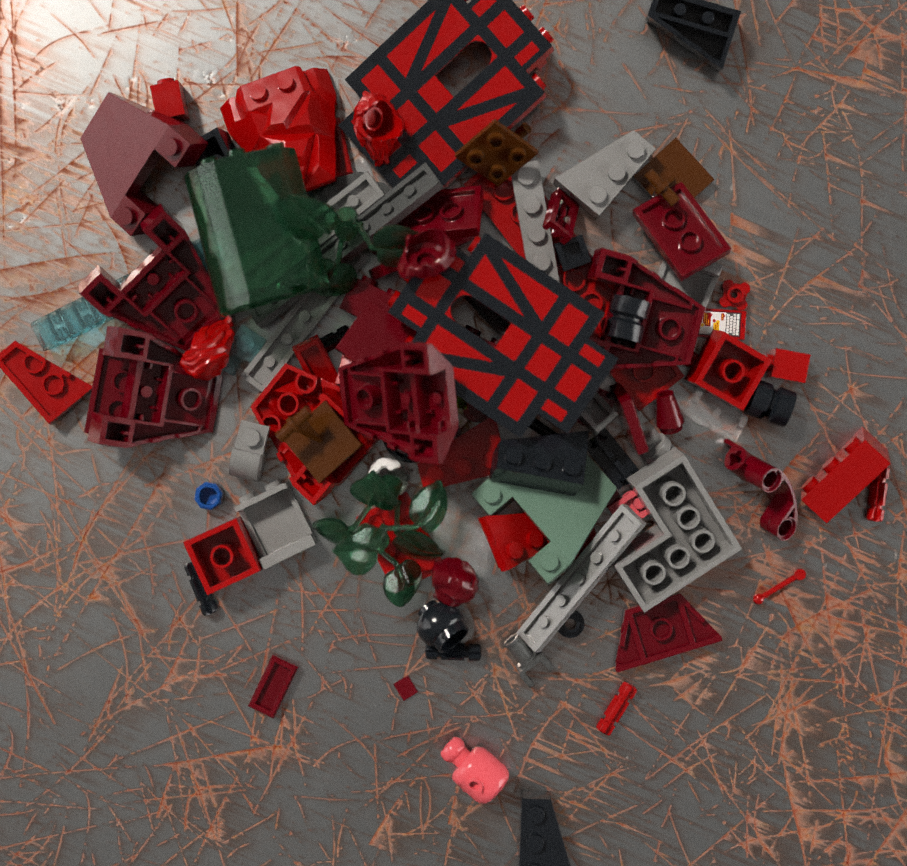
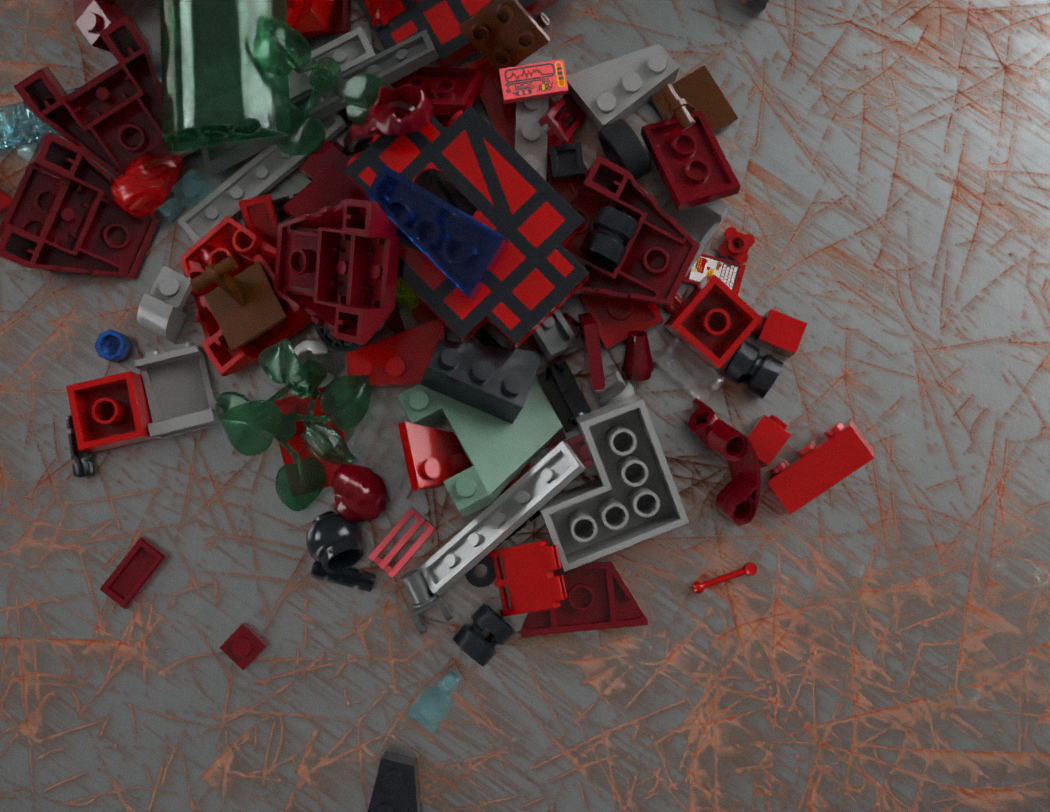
camera: 15 degrees right, 5 degrees down
dark red window [393,675,418,701] -> none
coral piece [440,736,509,804] -> none
red axle [596,681,637,736] -> none
red axle [866,467,890,522] -> none
none -> dark red plate [220,622,268,670]
none -> clear blue wedge [366,164,509,301]
none -> coral tile [368,507,436,579]
none -> clear light blue plate [407,670,460,732]
none -> black wheel [452,603,515,667]
none -> red plate [488,540,568,617]
none -> coral tile [499,59,569,104]
none -> black tyre [598,119,651,181]
none -> red brick [745,415,792,468]

